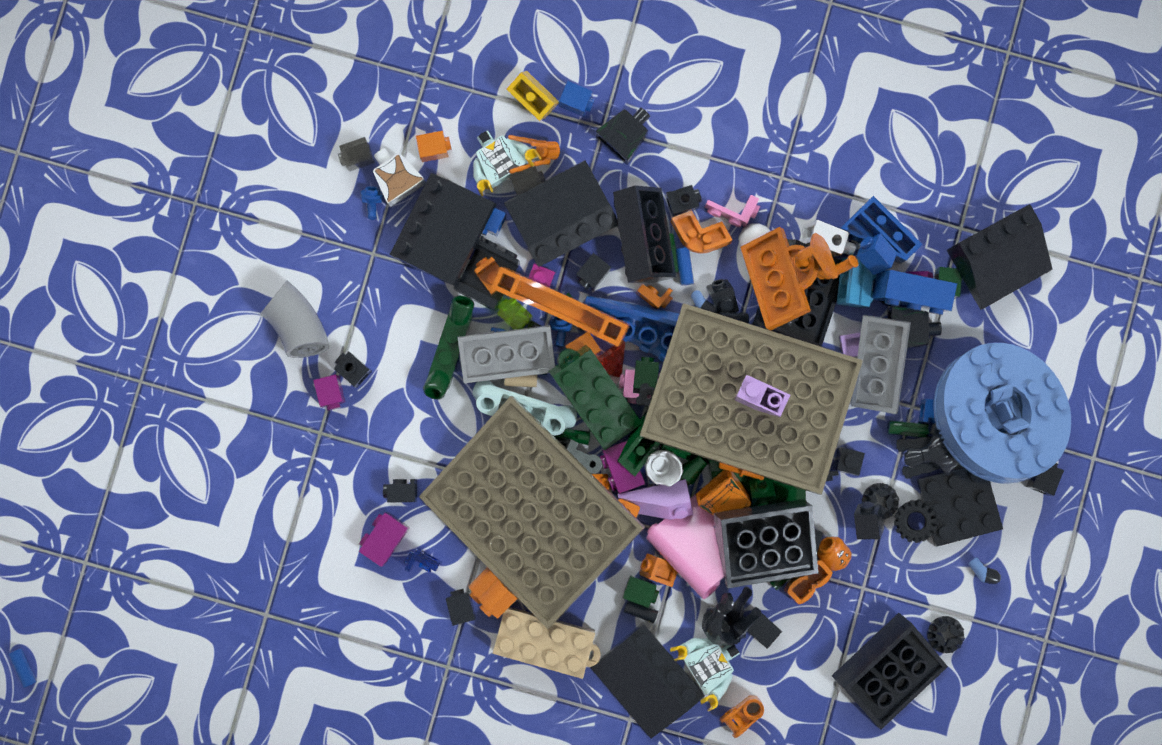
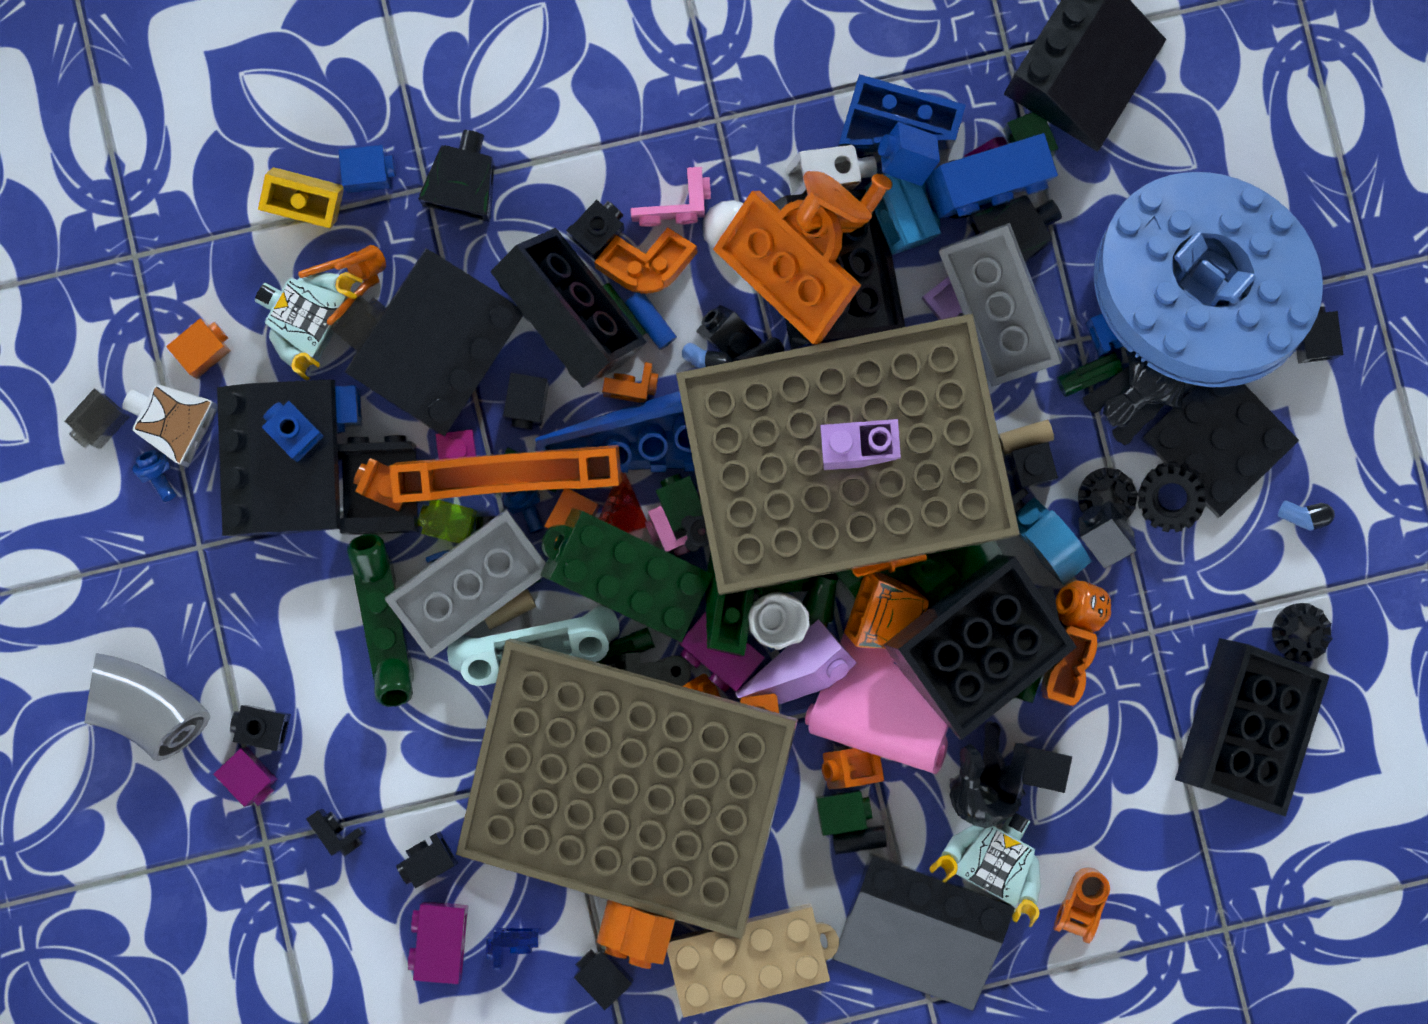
camera: 30 degrees left, 0 degrees up
none -> blue brick [262,401,324,462]
none -> black bracket [306,809,366,857]
none -> tan axle [998,419,1054,455]
none -> dark azure brick [1015,497,1092,585]

